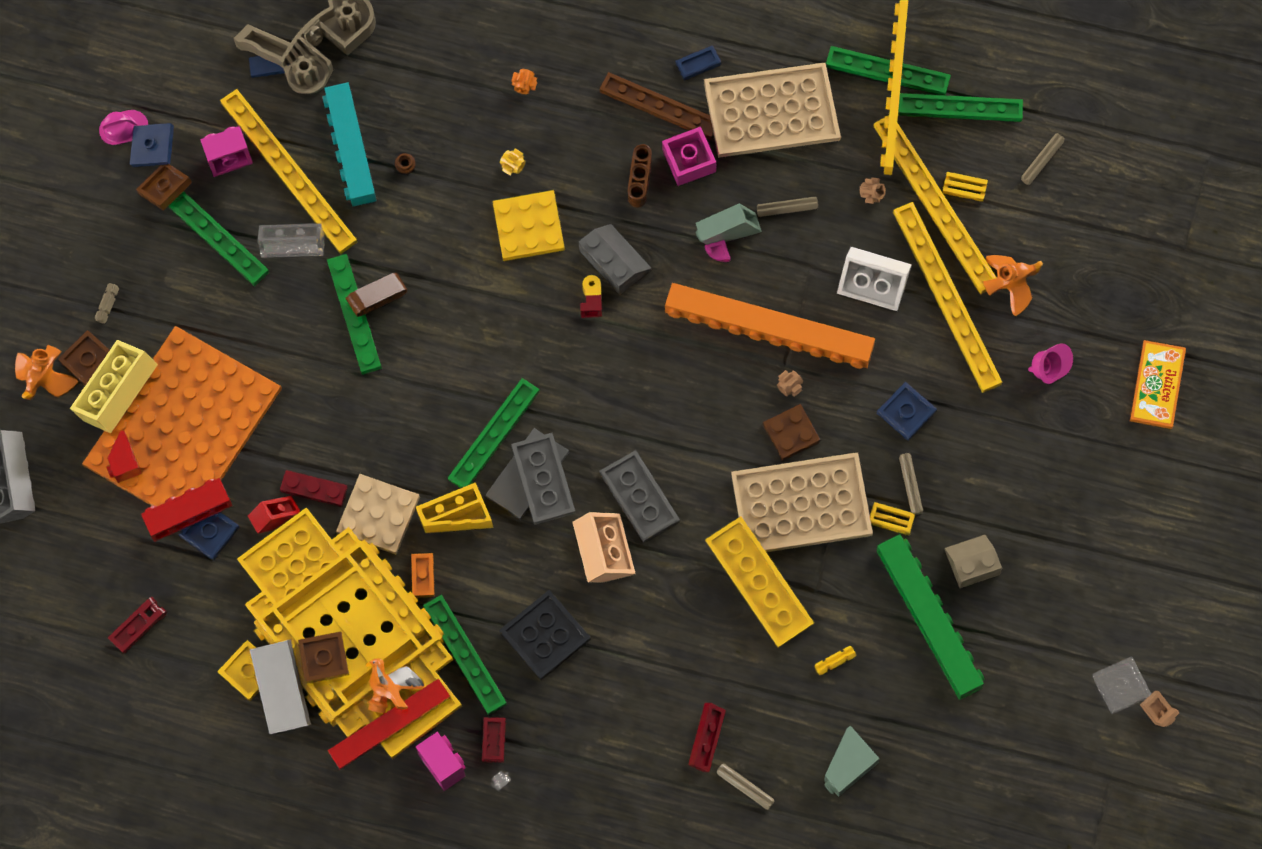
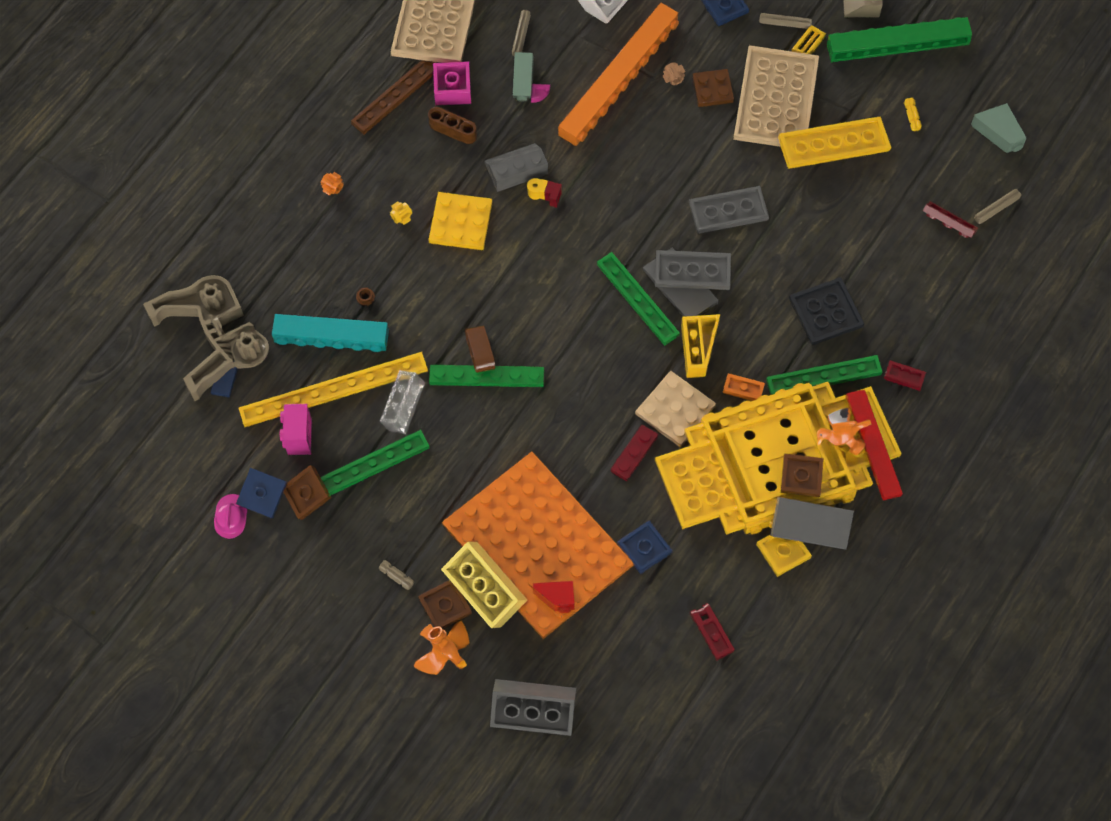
camera: 75 degrees left, 5 degrees down
red brick [141,478,233,542] -> none
red slope [248,496,301,533] -> none
dark pink brick [416,732,466,791] -> none
clear plate [491,771,511,790] -> none
light nougat slope [573,512,636,582] -> none
dark blue tile [676,45,721,81] -> none

